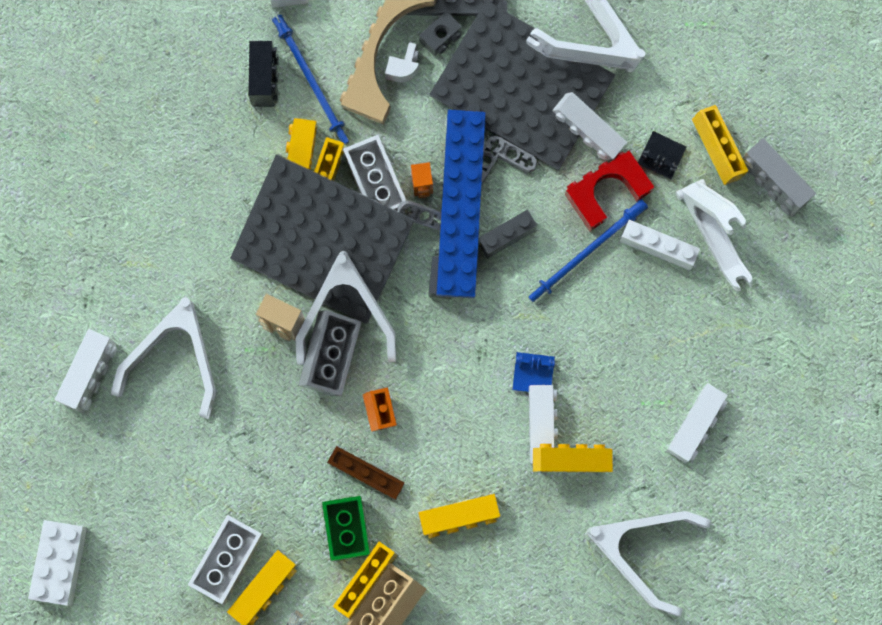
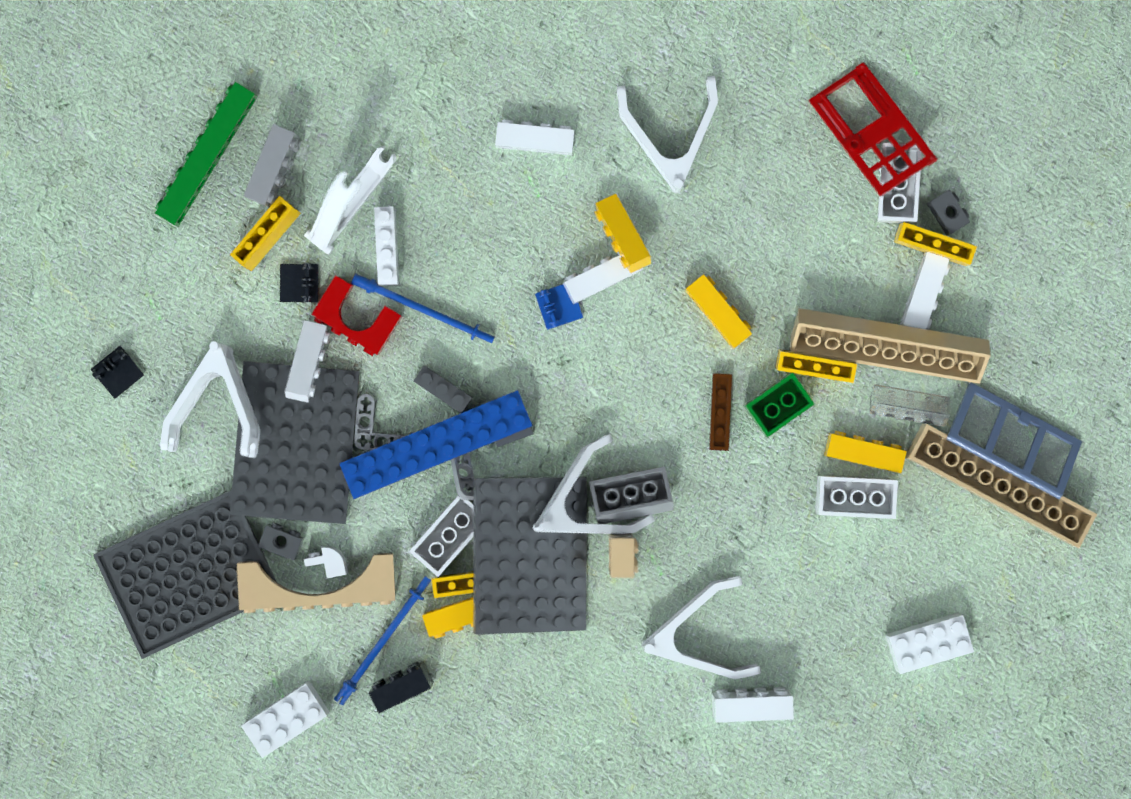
camera: 115 degrees left, 10 degrees up
orange brick [363,387,397,432] -> none
orange brick [411,162,433,198] -> none
none -> green brick [155,82,258,227]

